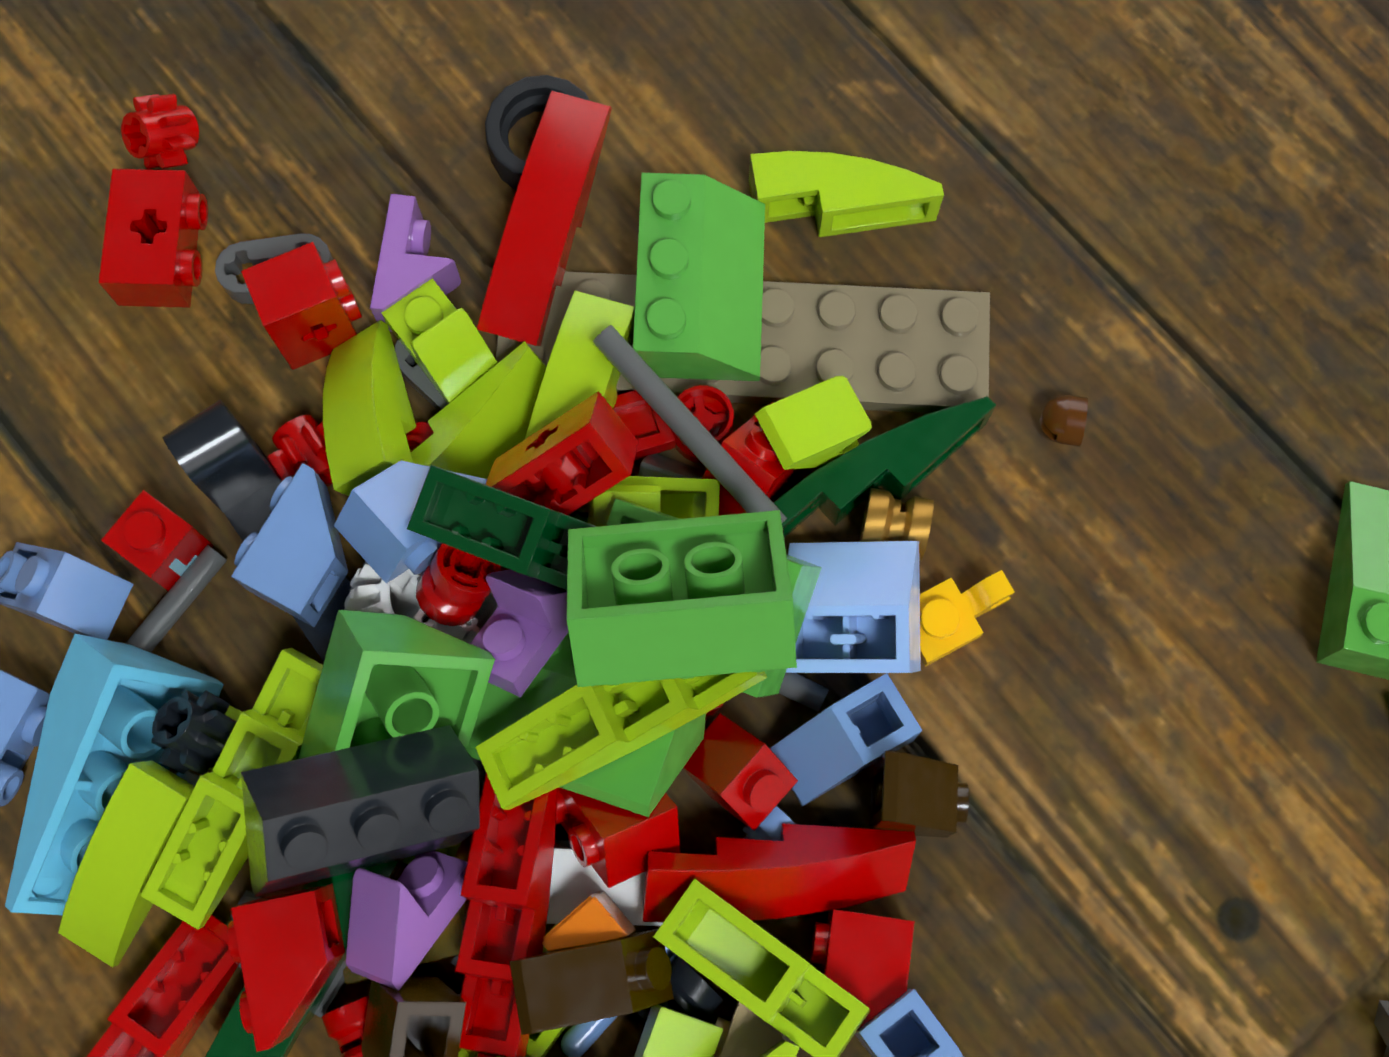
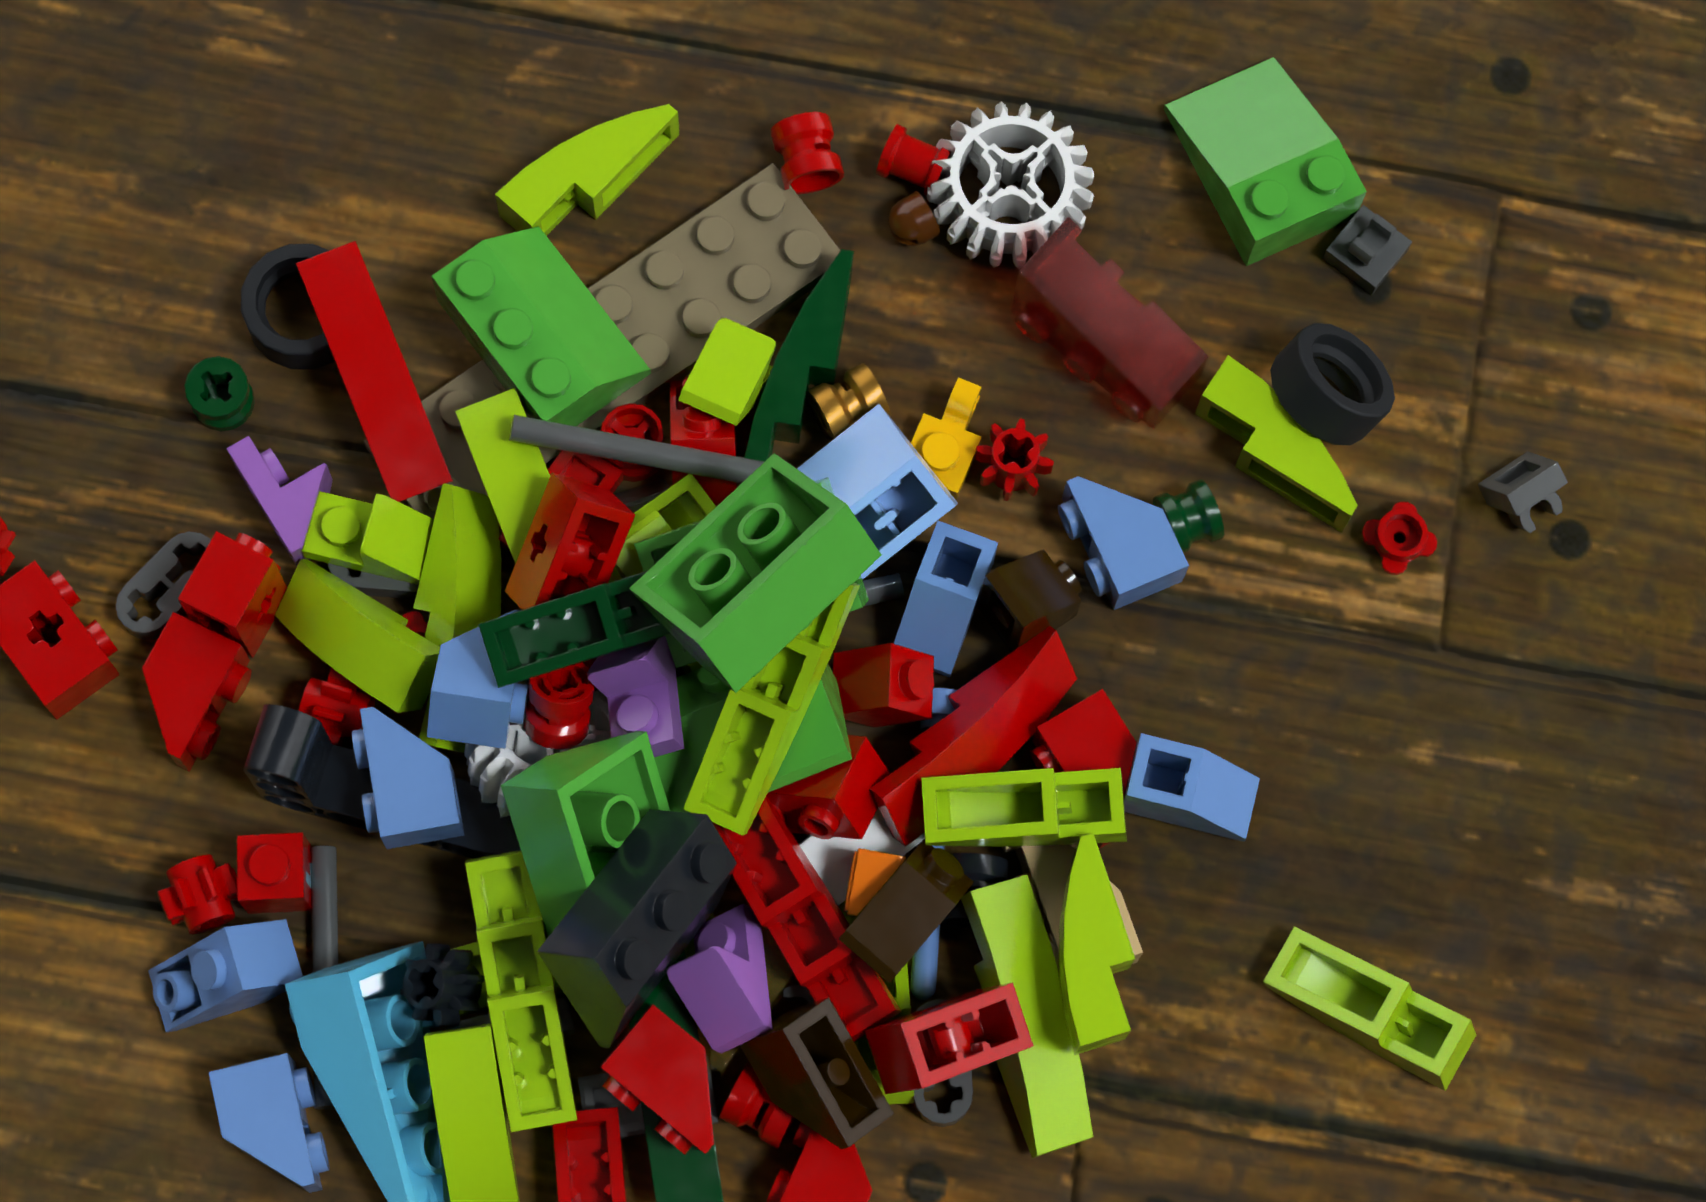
camera: 45 degrees left, 0 degrees up
none -> red slope [142,612,252,772]
none -> red gear [157,854,237,935]
none -> dark green wheel [184,356,255,432]
none -> red wheel [771,112,844,194]
none -> red bush [876,124,951,196]
none -> white gear [927,101,1094,269]
none -> red gear [974,418,1054,501]
none -> clear red wedge [1011,217,1209,429]
none -> medium blue slope [1058,476,1189,610]
none -> dark green wheel [1153,479,1225,553]
none -> lime slope [1195,355,1358,533]
none -> black tyre [1270,323,1395,446]
none -> red plate [1362,501,1437,575]

